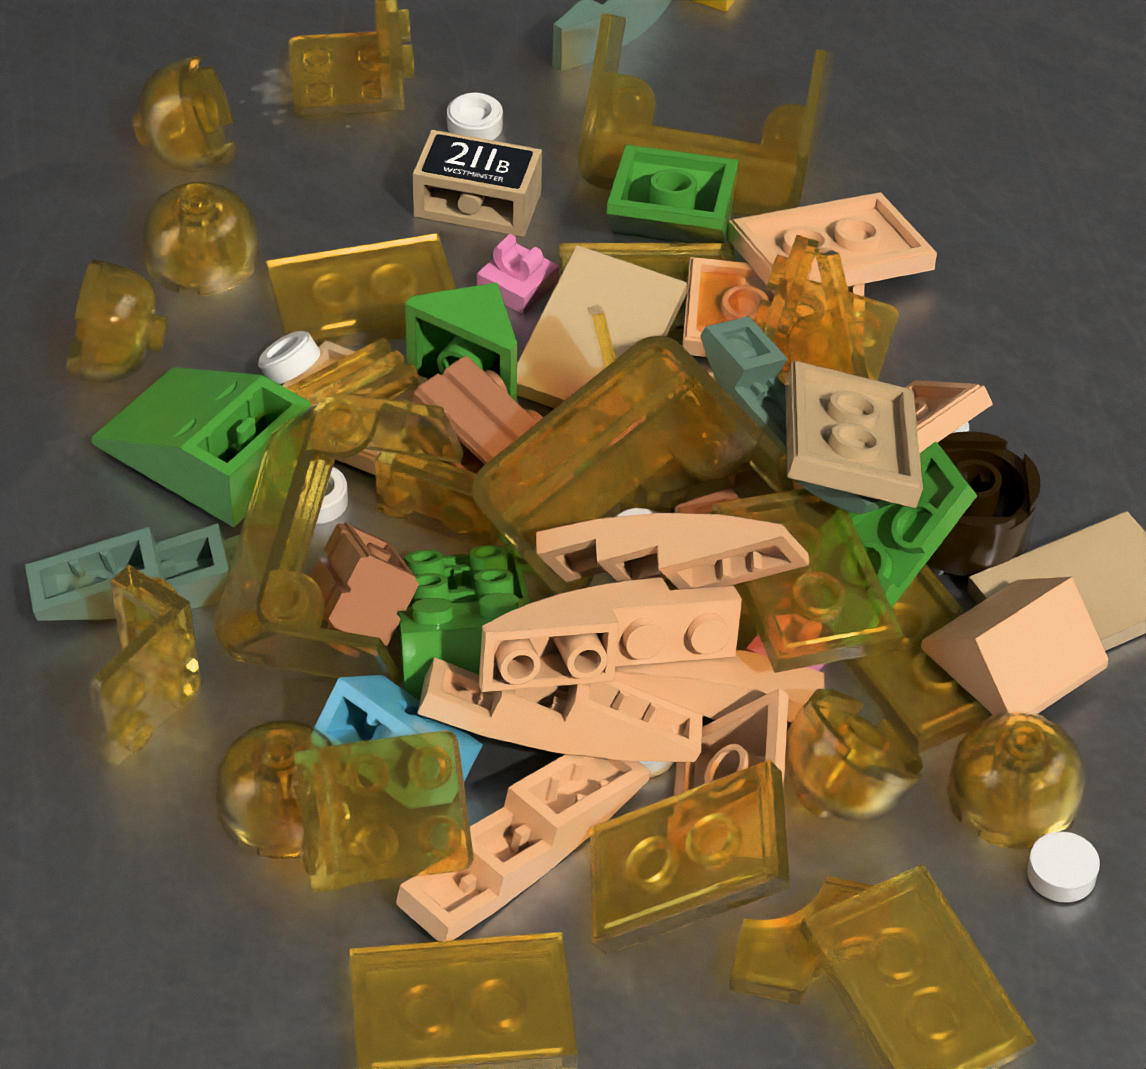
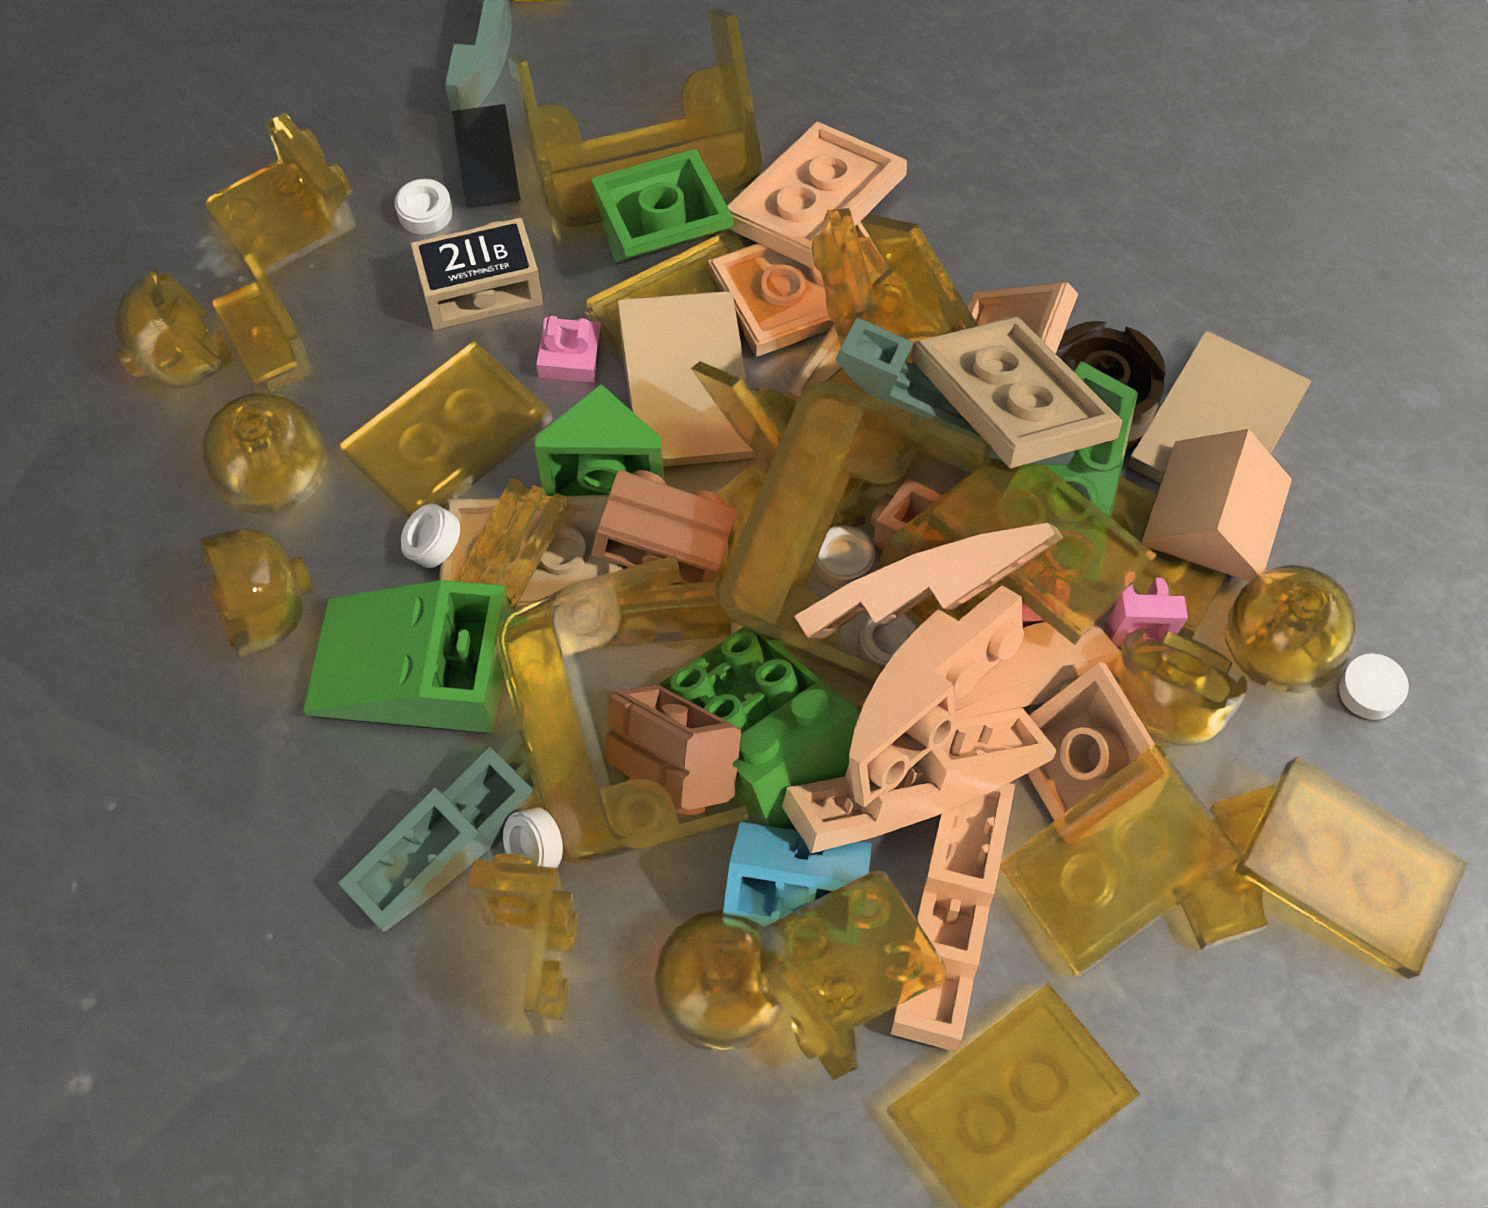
camera: 30 degrees left, 15 degrees up
none -> clear yellow panel [212,252,314,397]
none -> black tile [452,104,521,207]
none -> white tile [503,807,563,877]
none -> bright pink tile [1105,576,1188,648]

